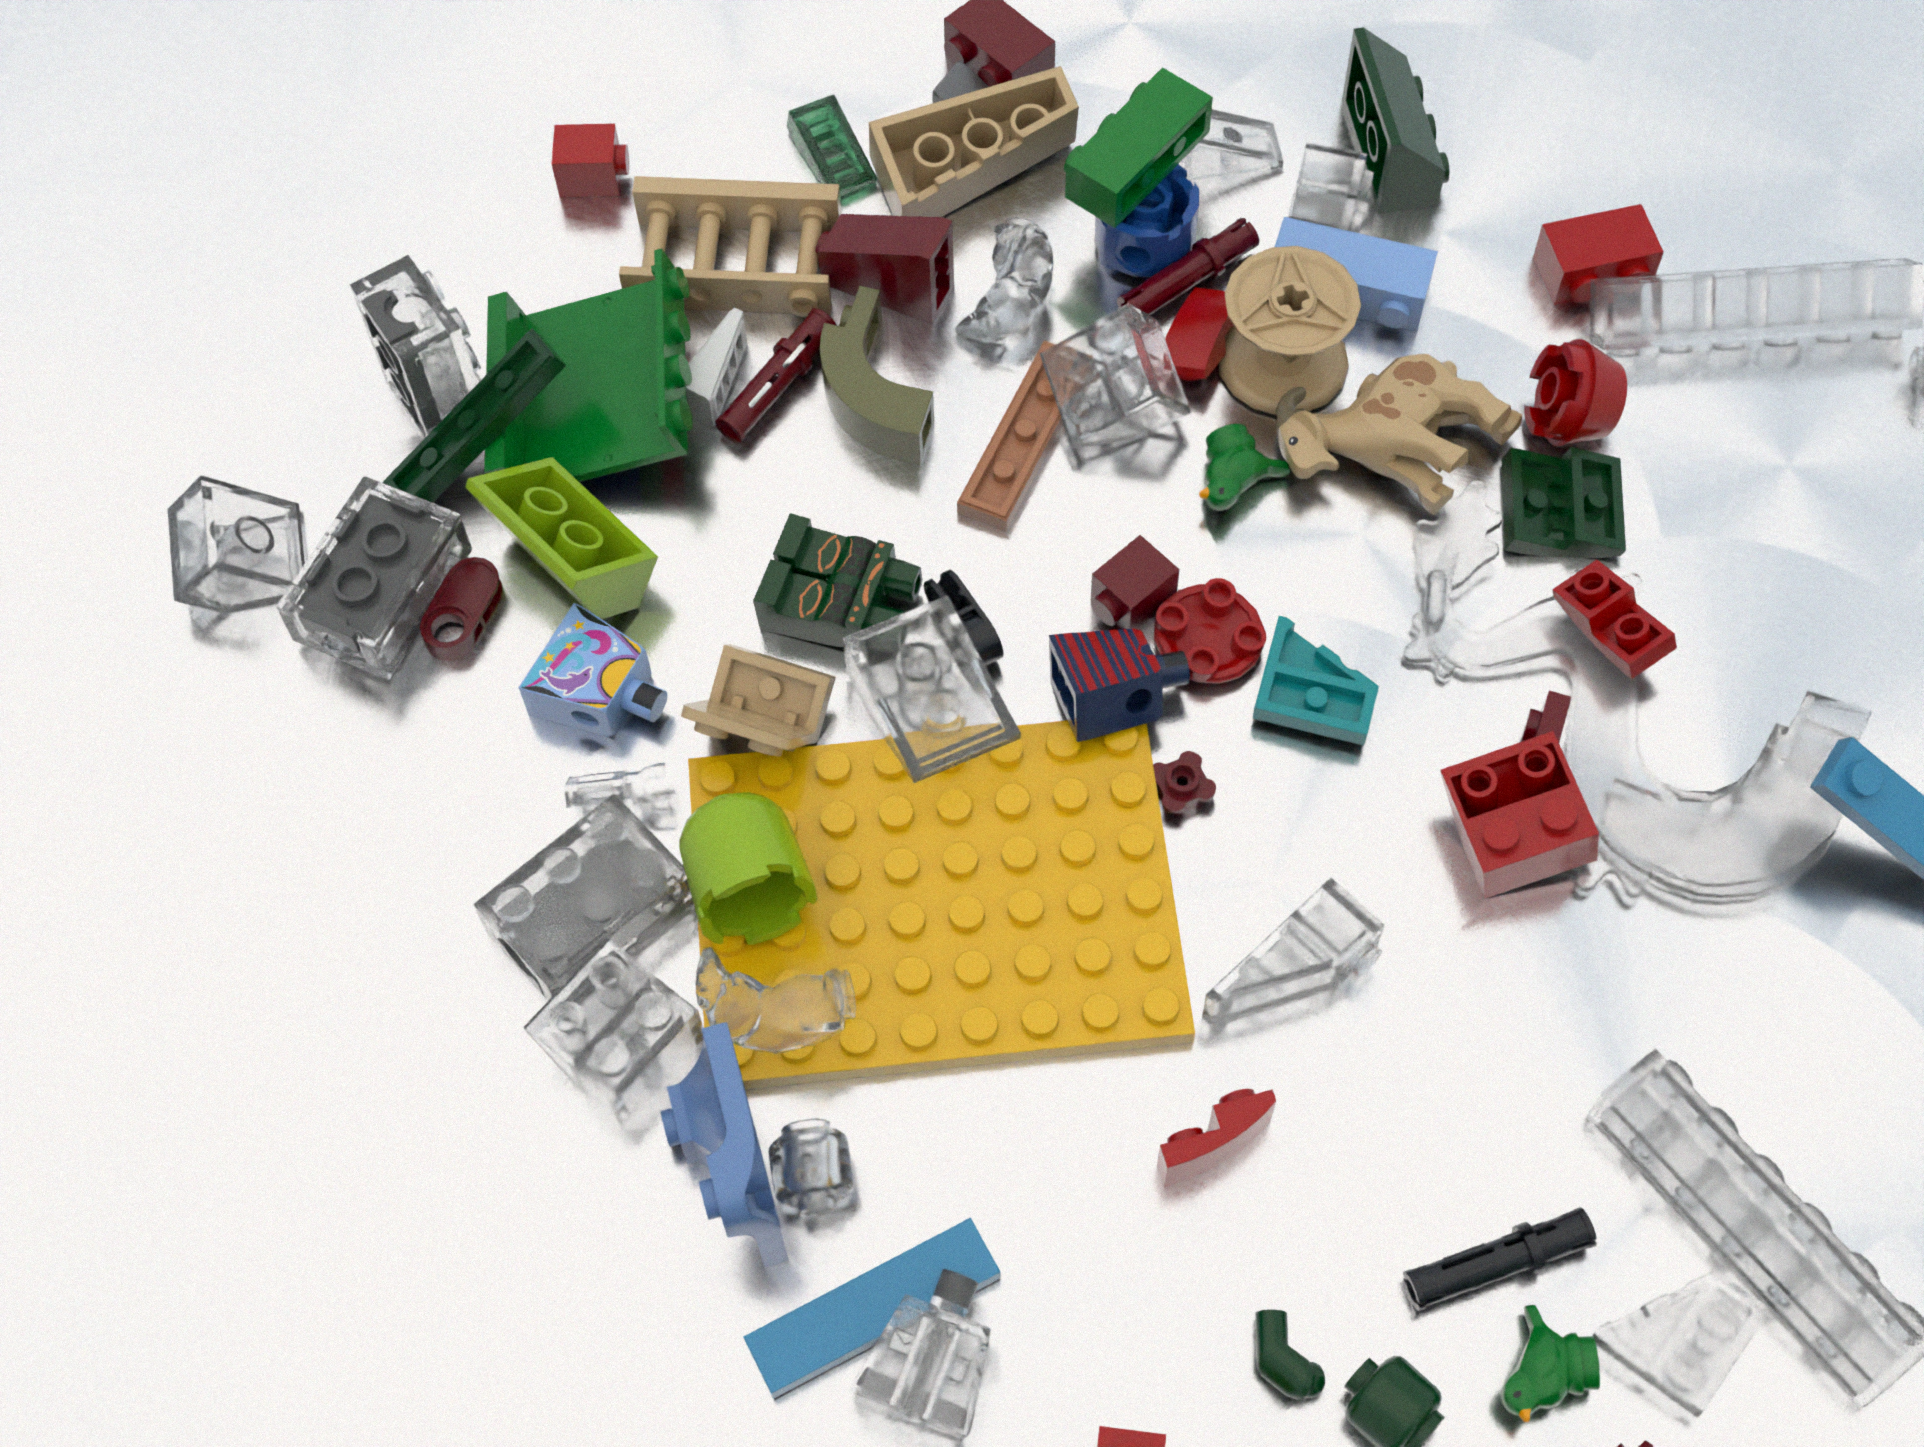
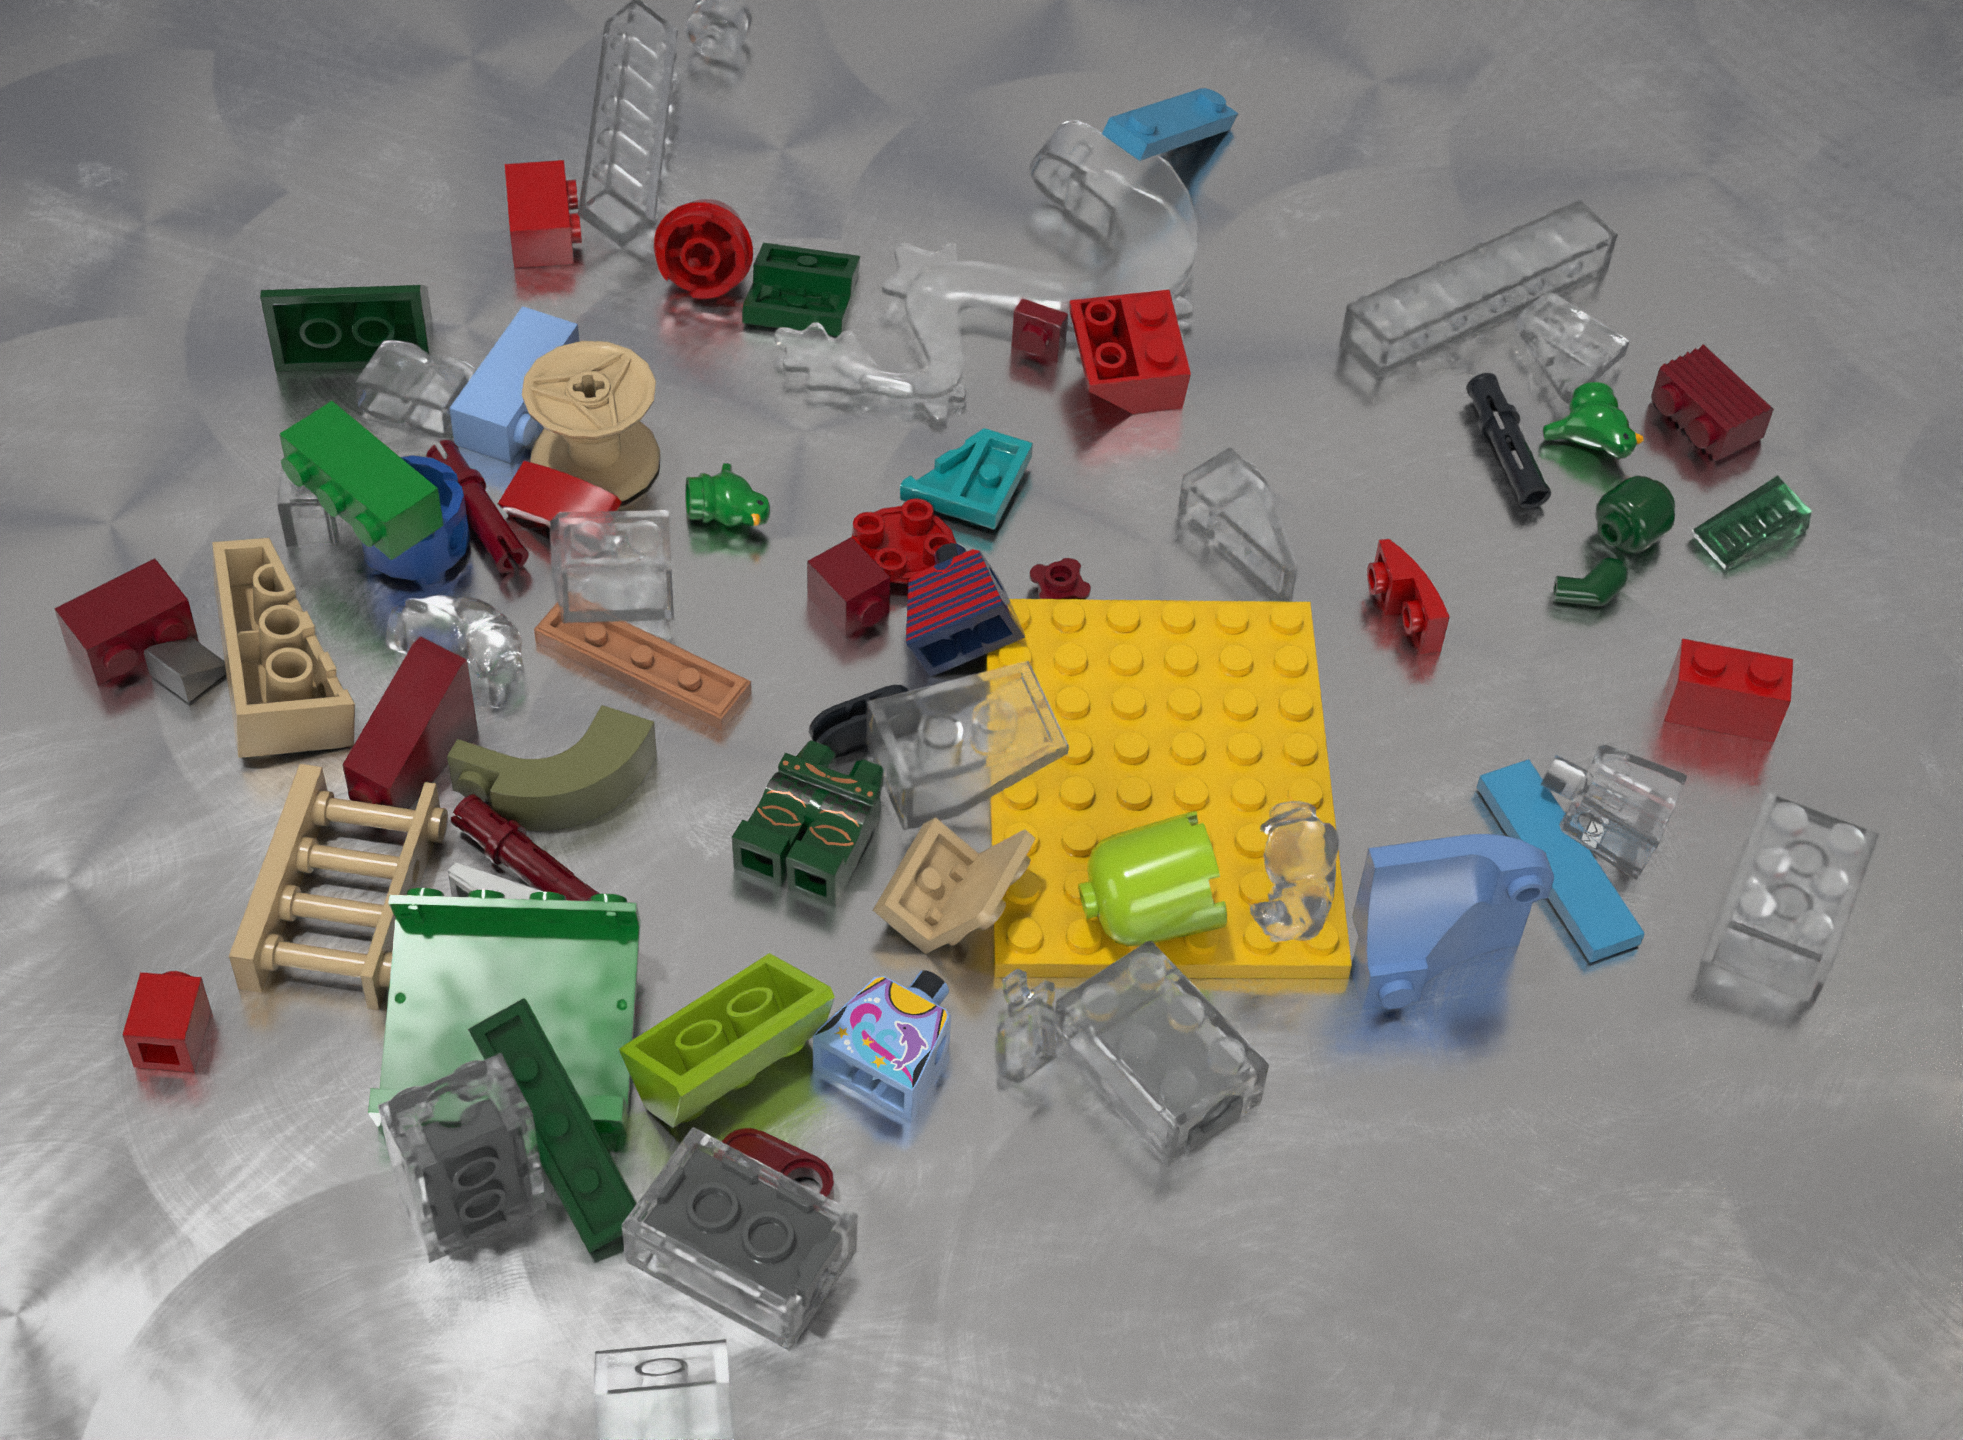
camera: 90 degrees left, 10 degrees down
clear slope [523,938,703,1126] -> none
clear green slope [786,94,877,196] -> none
tan animal [1276,354,1522,515] -> none
red slope [1552,559,1677,680] -> none

